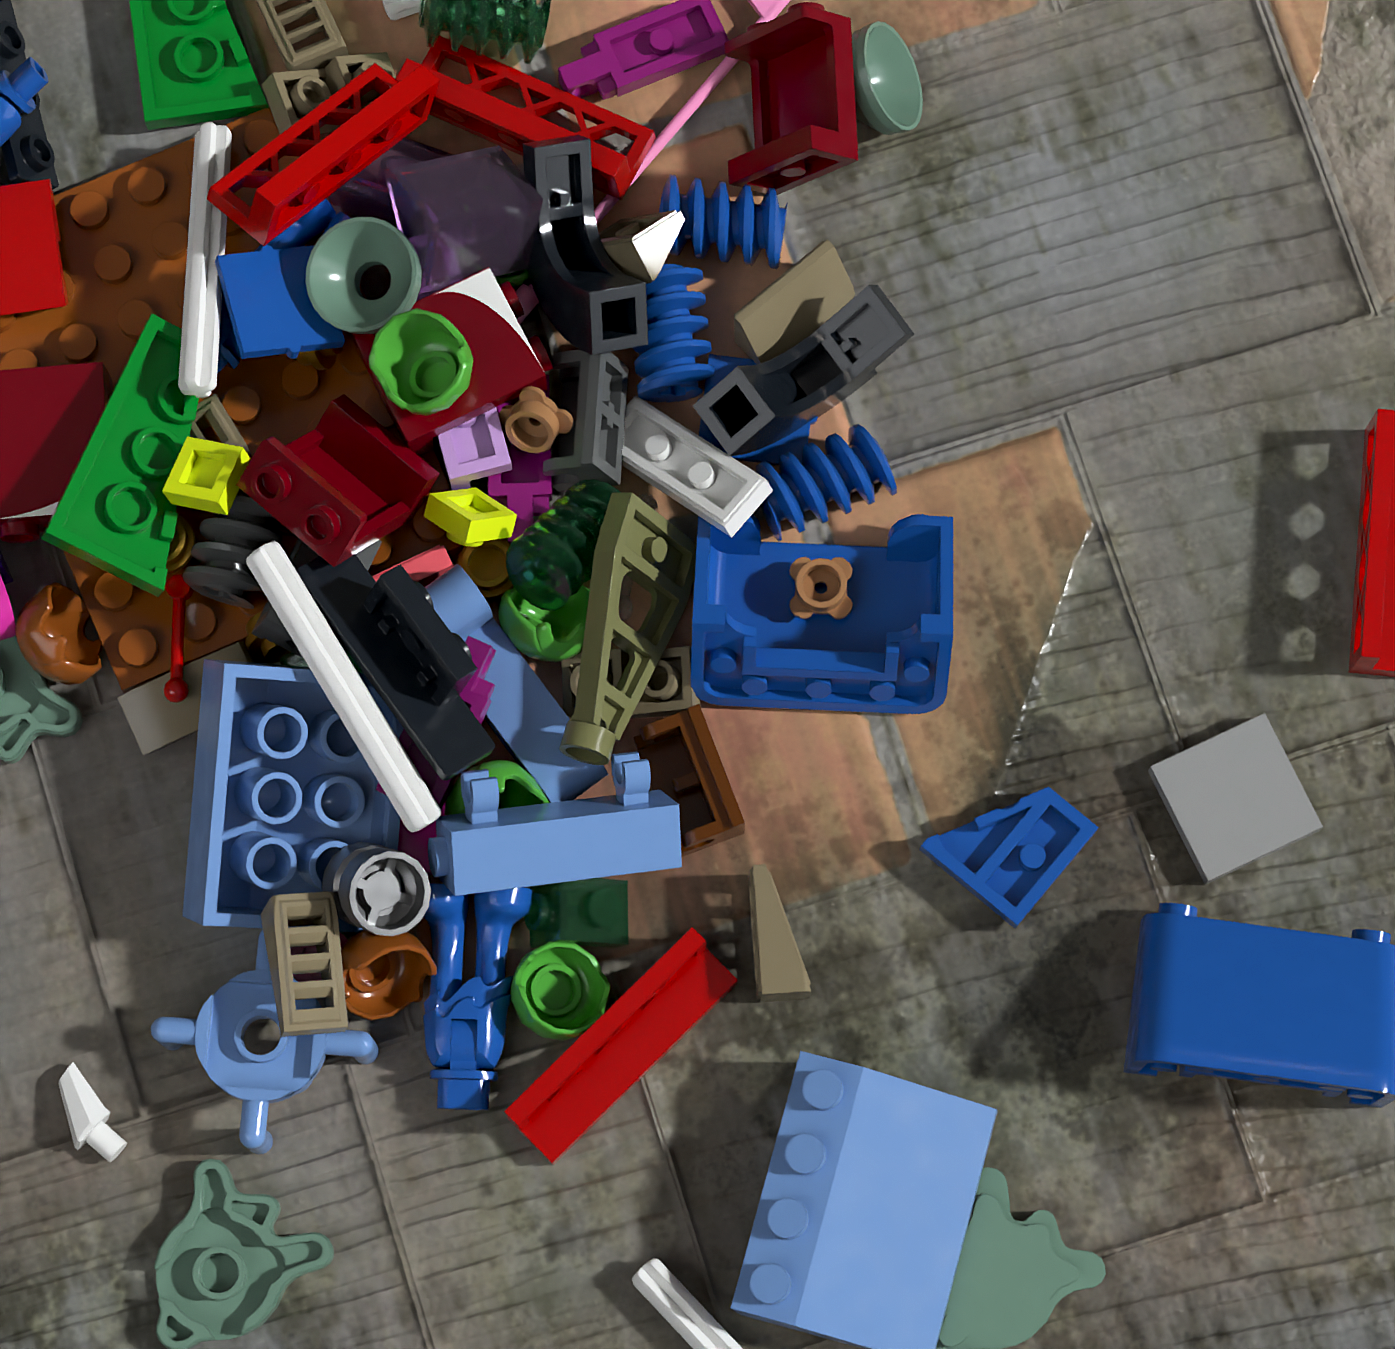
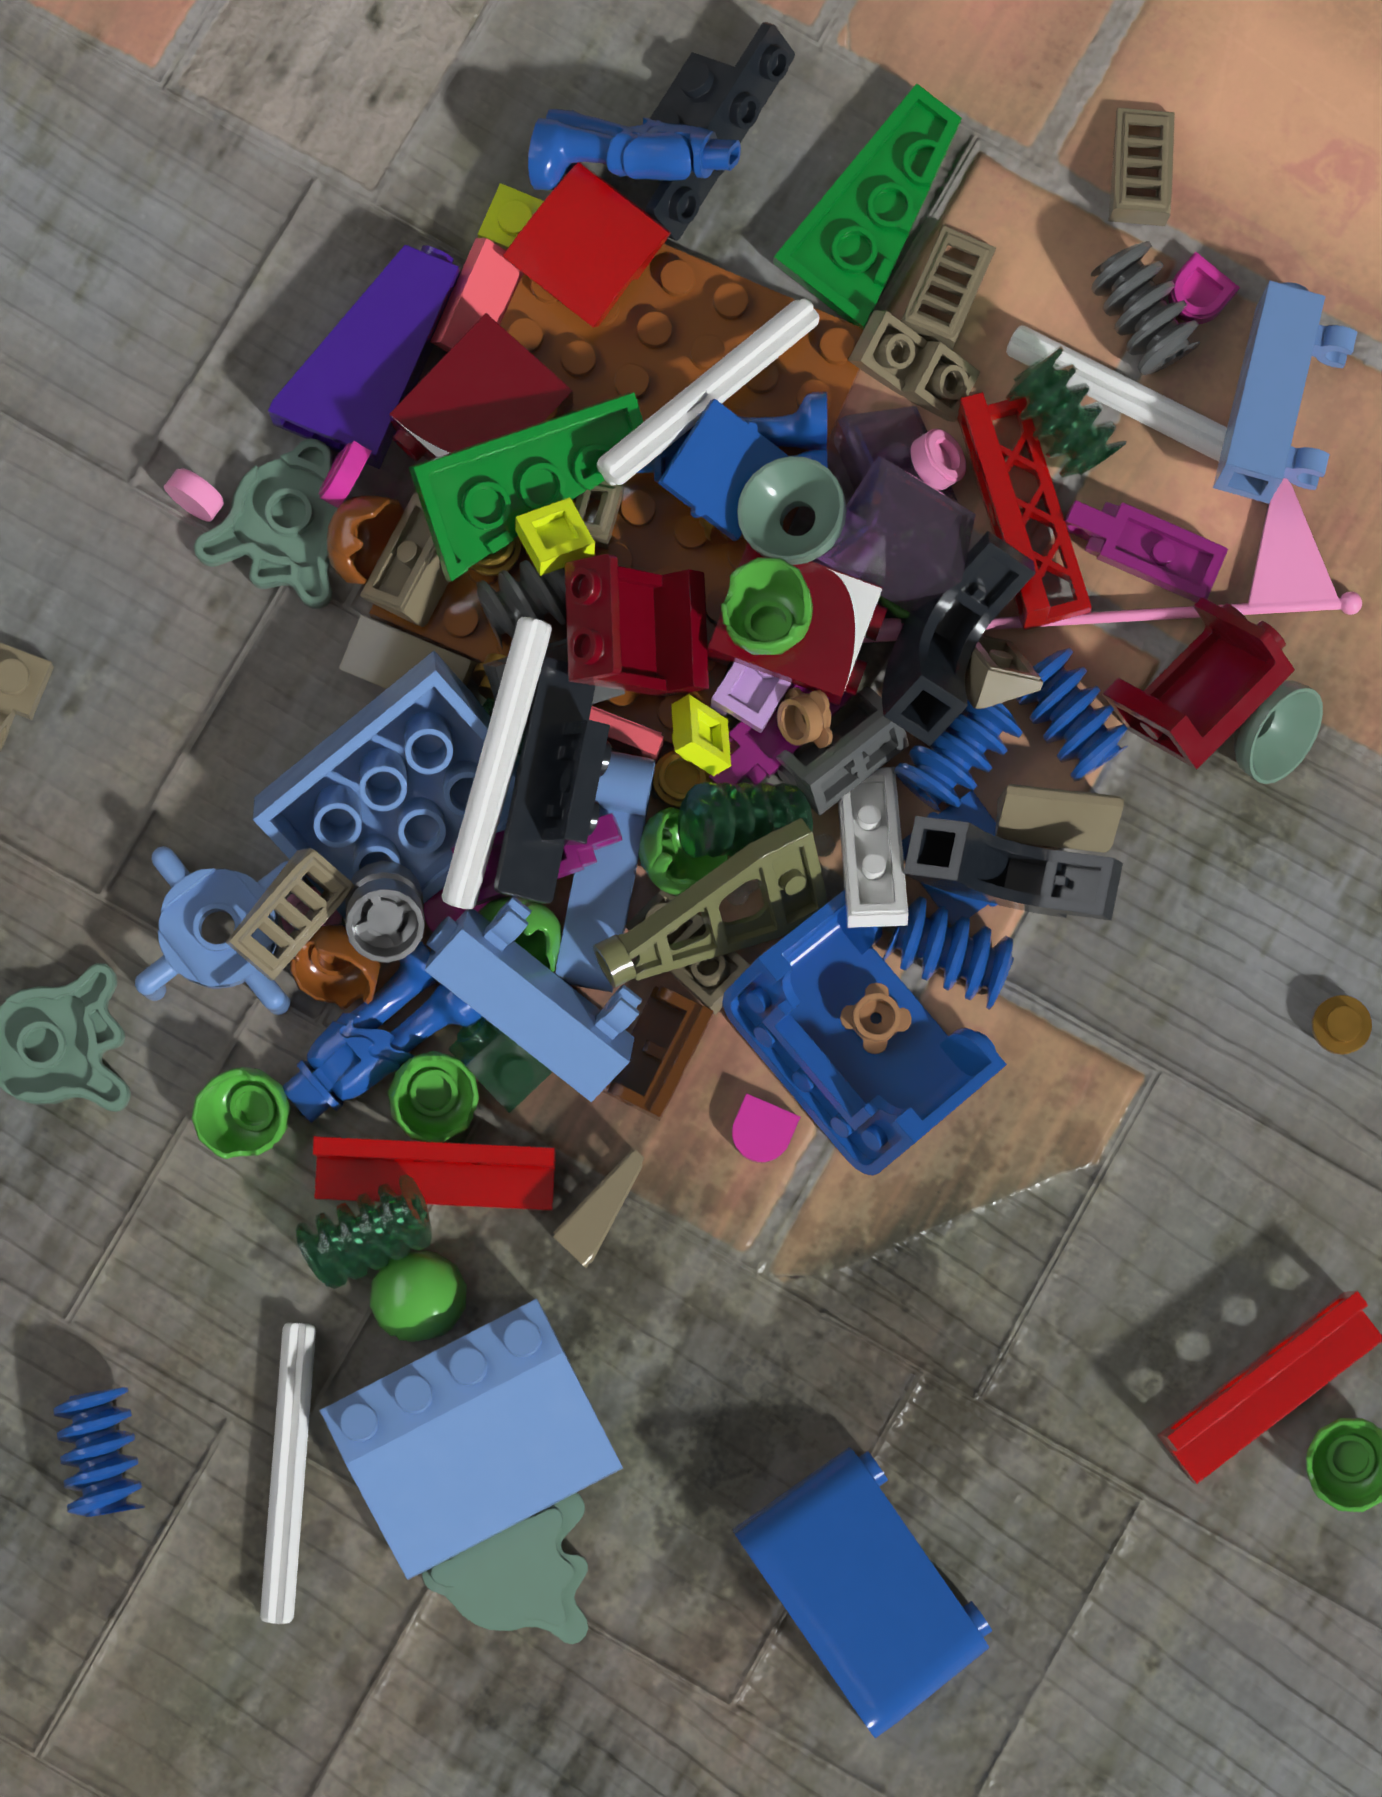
camera: 40 degrees right, 5 degrees up
white bar [58,1062,127,1163] -> none
red hinge [163,574,193,703] -> none
red fence [207,63,440,246] -> none
blue wing [920,787,1099,929] -> none
light grey tile [1148,713,1323,885] -> none
none -> bright green hair [191,1067,291,1159]
none -> clear green piece [296,1174,432,1289]
none -> dark tan slope [360,493,449,627]
none -> bright green hair [370,1250,467,1342]
none -> dark pink tile [732,1093,800,1163]
none -> bright pink tile [910,429,966,490]
none -> pearl gold plate [1311,995,1372,1055]

